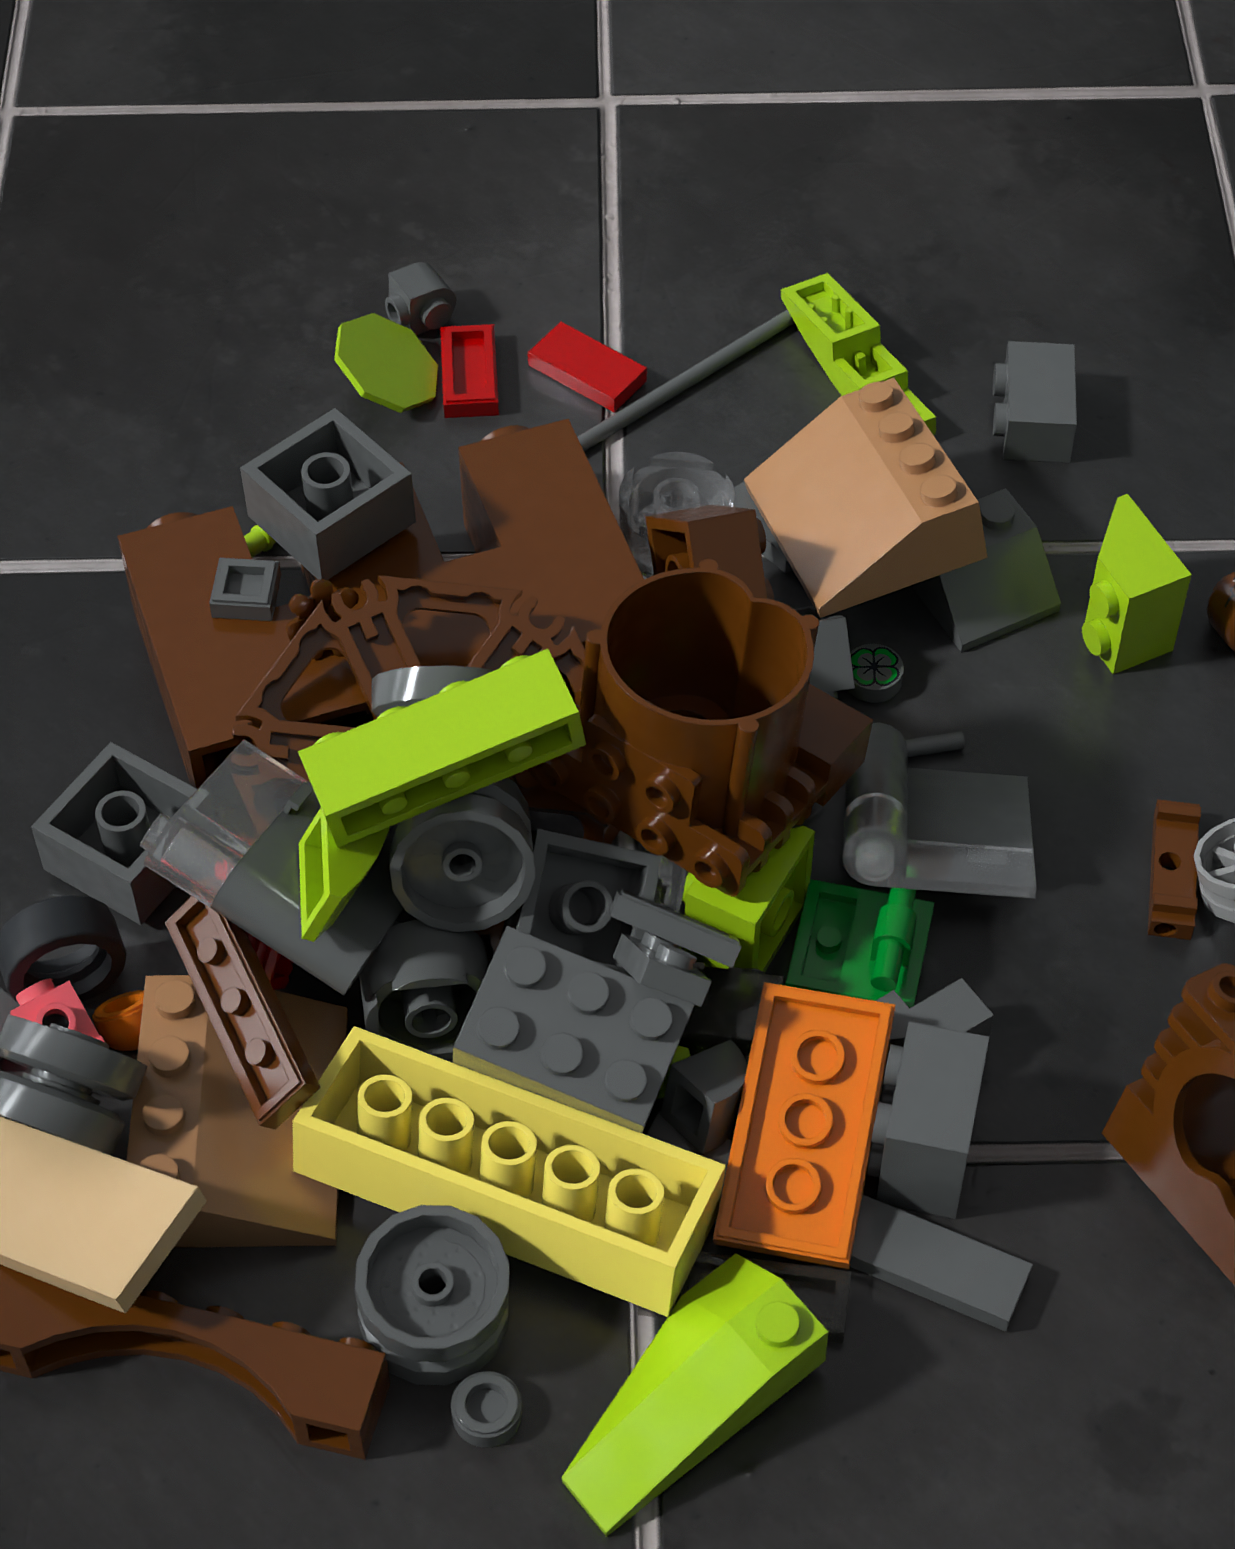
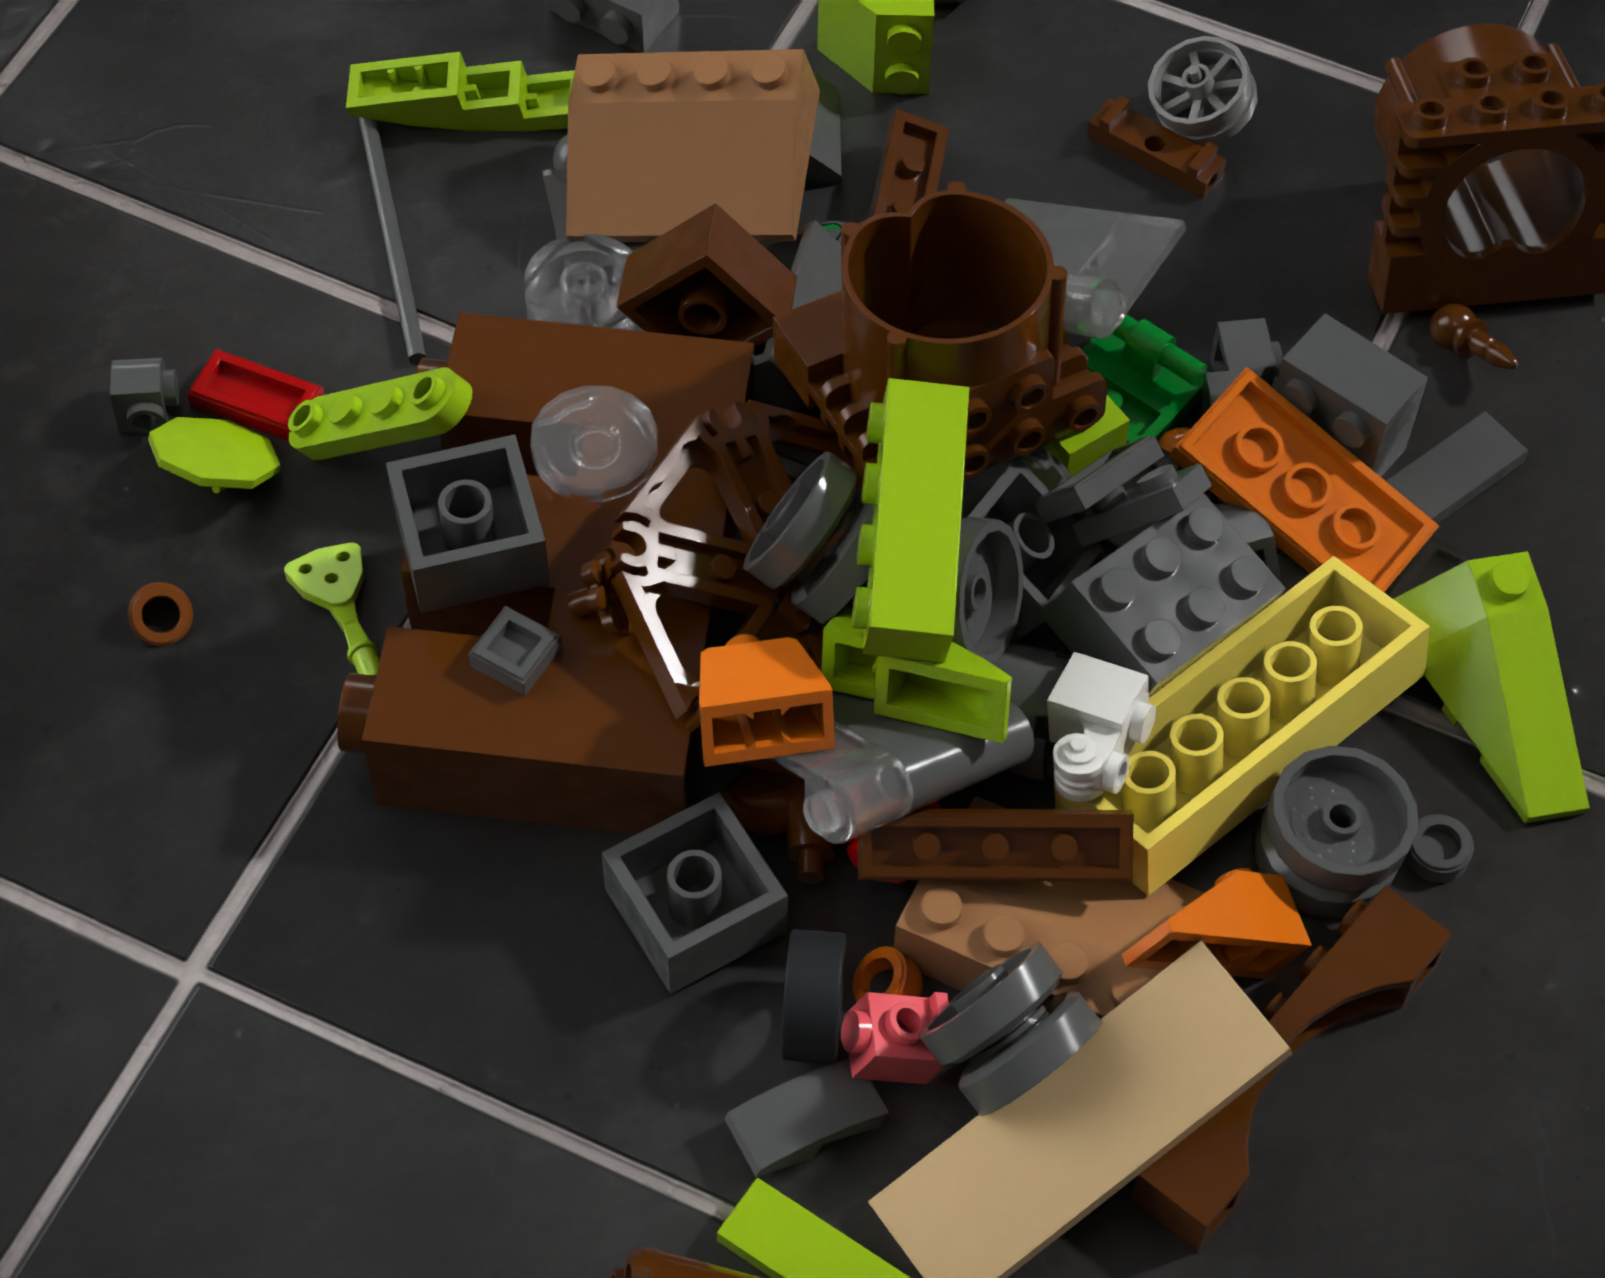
camera: 65 degrees left, 5 degrees up
red tile [528,322,647,412] -> none
none -> dark orange piece [128,582,193,646]
none -> lime plate [288,367,472,461]
none -> clear tile [530,385,658,502]
none -> orange torso [699,634,835,767]
none -> reddish brown plate [868,109,950,218]
none -> white brick [1047,652,1156,802]
none -> orange slope [1121,868,1312,979]
none -> reddish brown bar [1429,303,1518,369]

